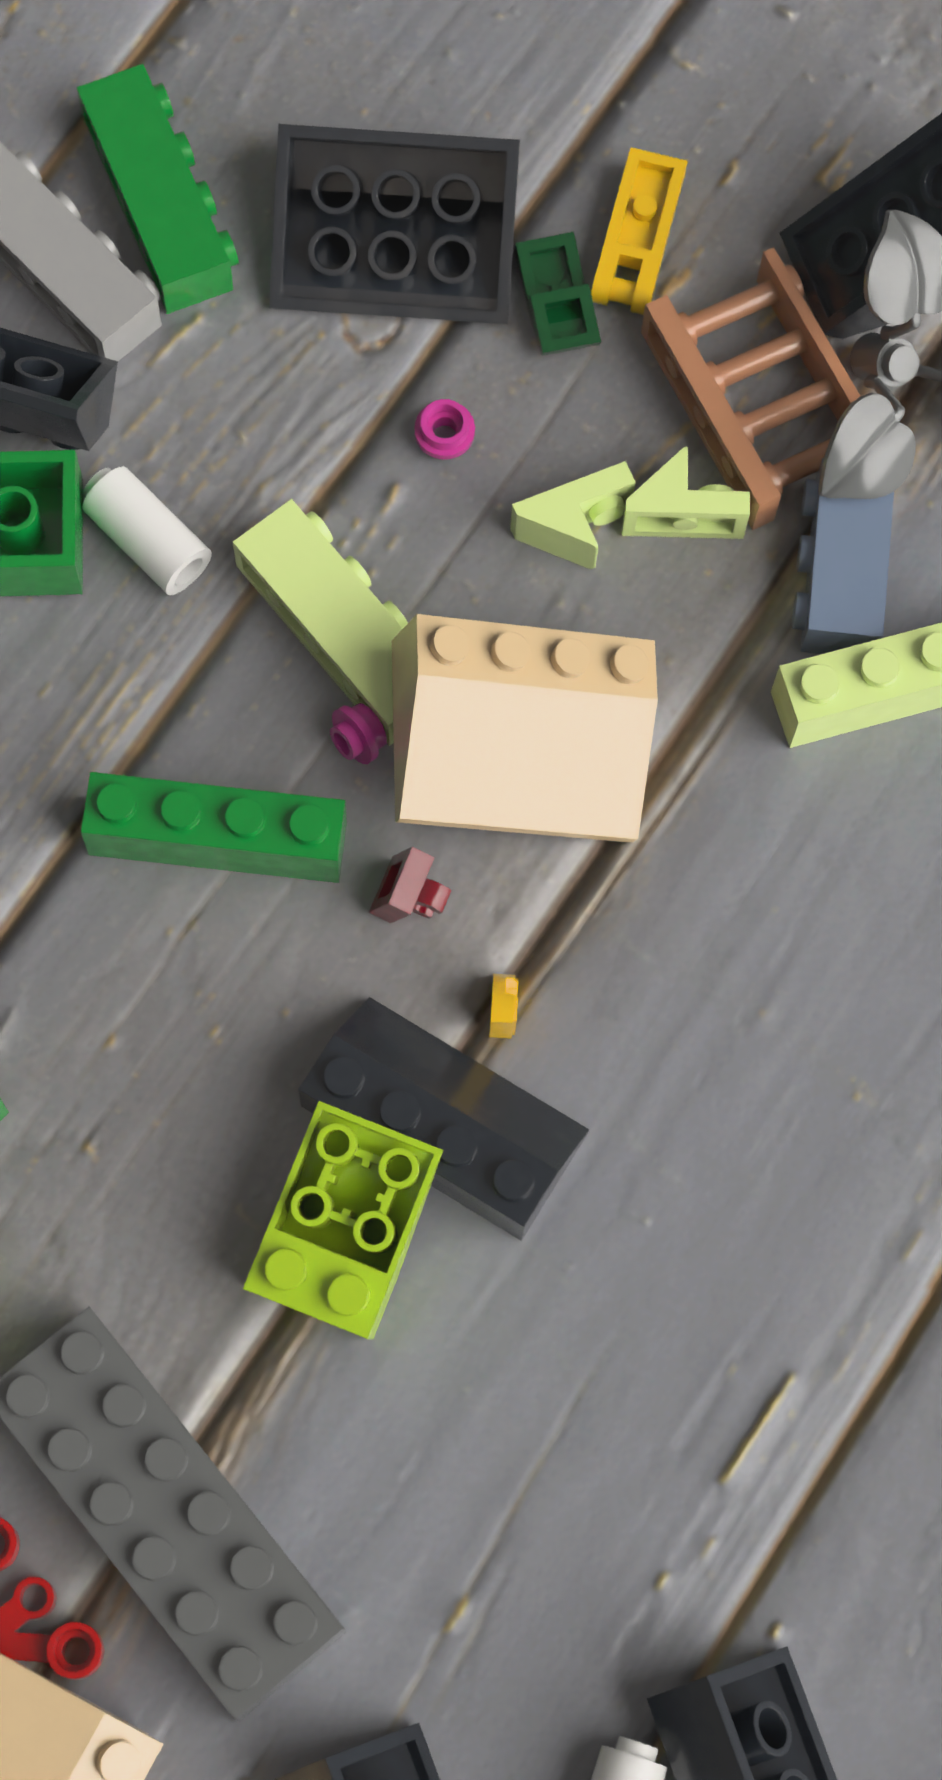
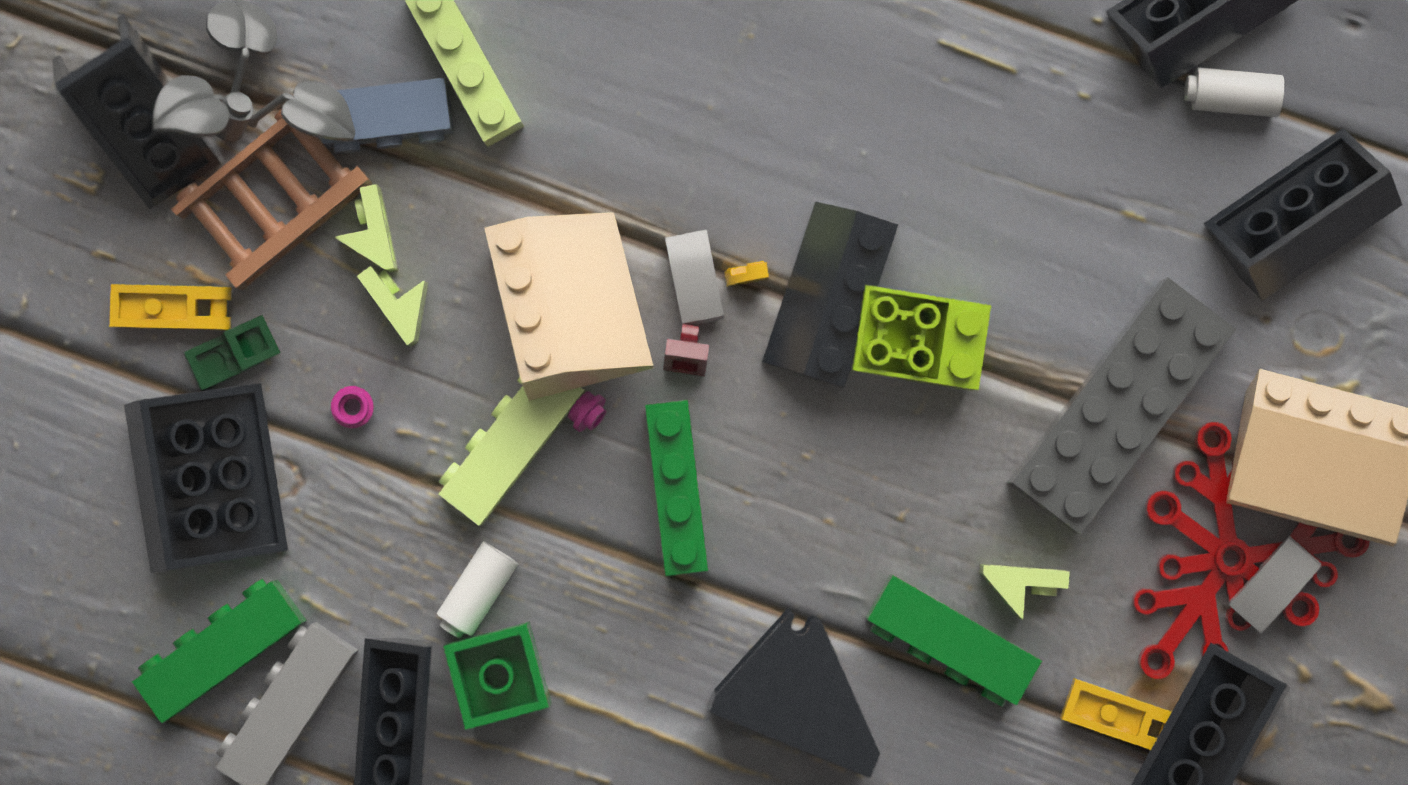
camera: 95 degrees left, 15 degrees up
none -> light grey slope [665,230,725,325]

